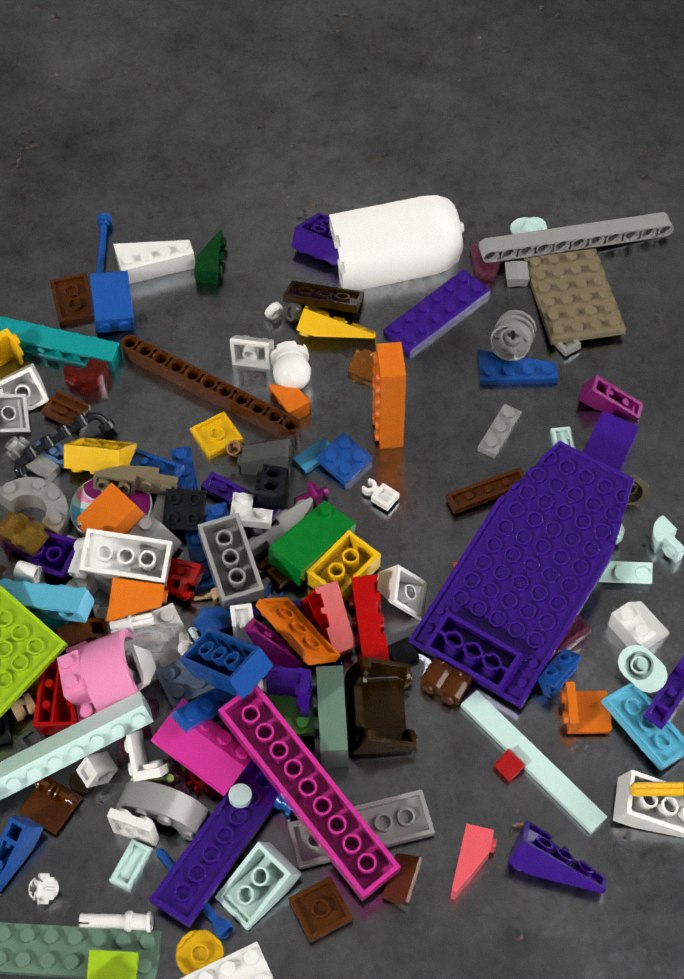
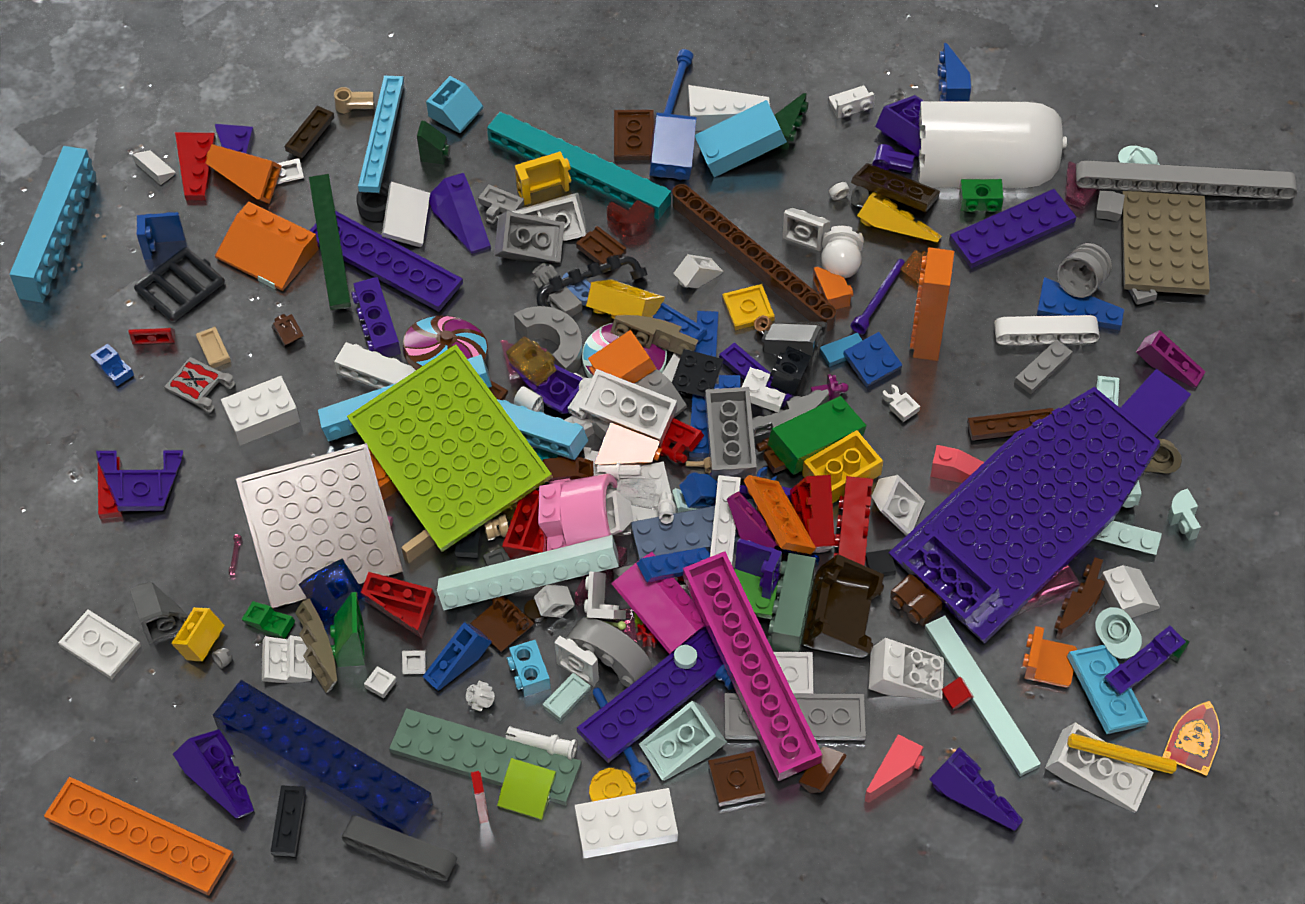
camera: 15 degrees right, 0 degrees up
blue brick [179,627,274,699] -> none
blue bracket [538,648,582,698] -> none
none -> medium azure brick [507,640,551,697]
none -> white slope [674,254,723,288]
none -> medium azure brick [695,100,787,177]
none -> white plate [774,652,813,694]
none -> white bracket [828,85,875,119]
none -> dark purple piece [850,259,905,335]
none -> white slope [868,638,944,700]
none -> dark purple piece [872,144,915,173]
none -> coral slope [930,445,984,483]
none -> blue slope [937,43,971,102]
none -> green brick [959,179,1004,212]
none -> white beam [994,315,1100,345]
none -> reddish brown slope [1054,557,1105,640]

